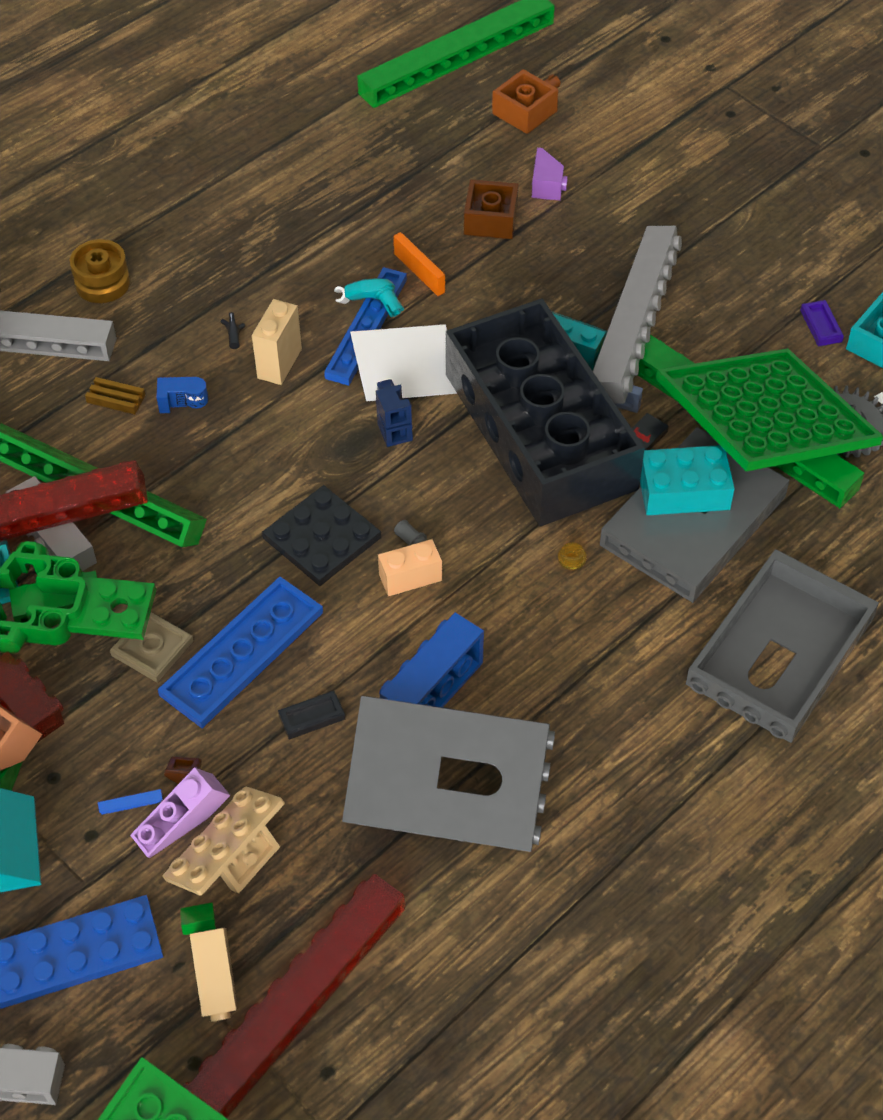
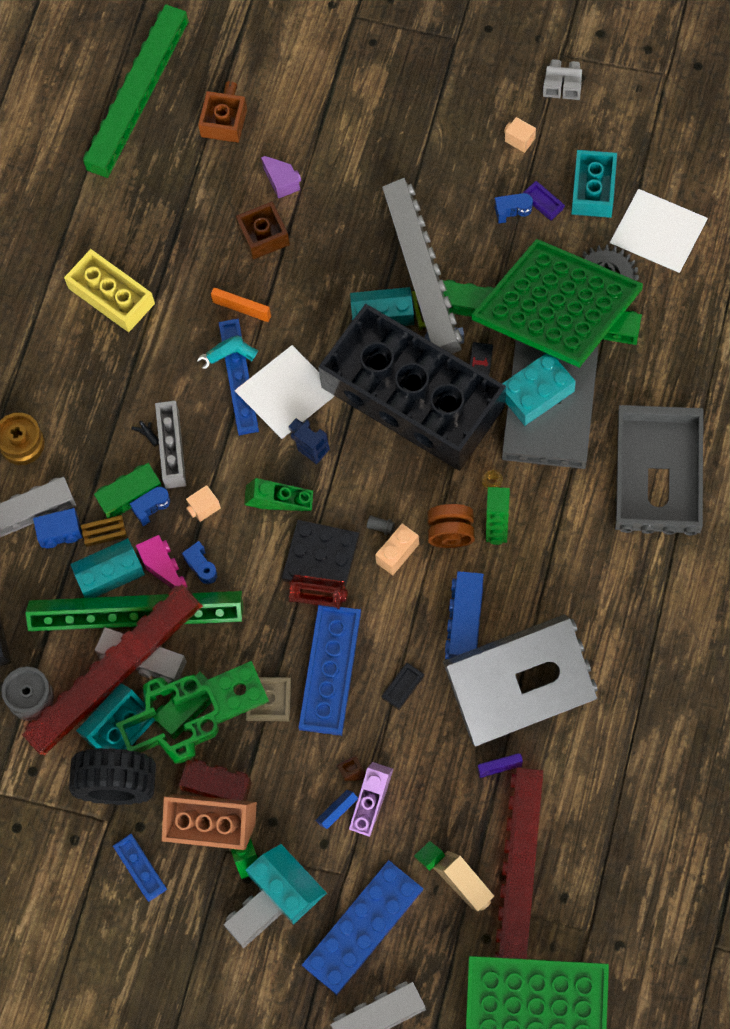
camera: 25 degrees left, 15 degrees up
tan bracket [163,786,285,895] -> none
tan brick [252,299,302,385] -> none
none -> blue brick [33,508,83,548]
none -> light yellow brick [64,249,155,332]
none -> teal slope [70,538,145,598]
none -> green brick [94,463,162,519]
none -> dark pink slope [136,535,187,594]
none -> light grey brick [155,400,186,489]
none -> blue leg [182,541,217,584]
none -> light nougat brick [186,485,221,522]
none -> green slope [244,478,313,511]
none -> clear red window [289,575,348,609]
none -> dark orange wheel [427,504,475,548]
none -> dark purple tile [478,753,523,778]
none -> green brick [486,487,510,545]
none -> blue leg [495,193,533,224]
none -> light nougat brick [504,117,536,153]

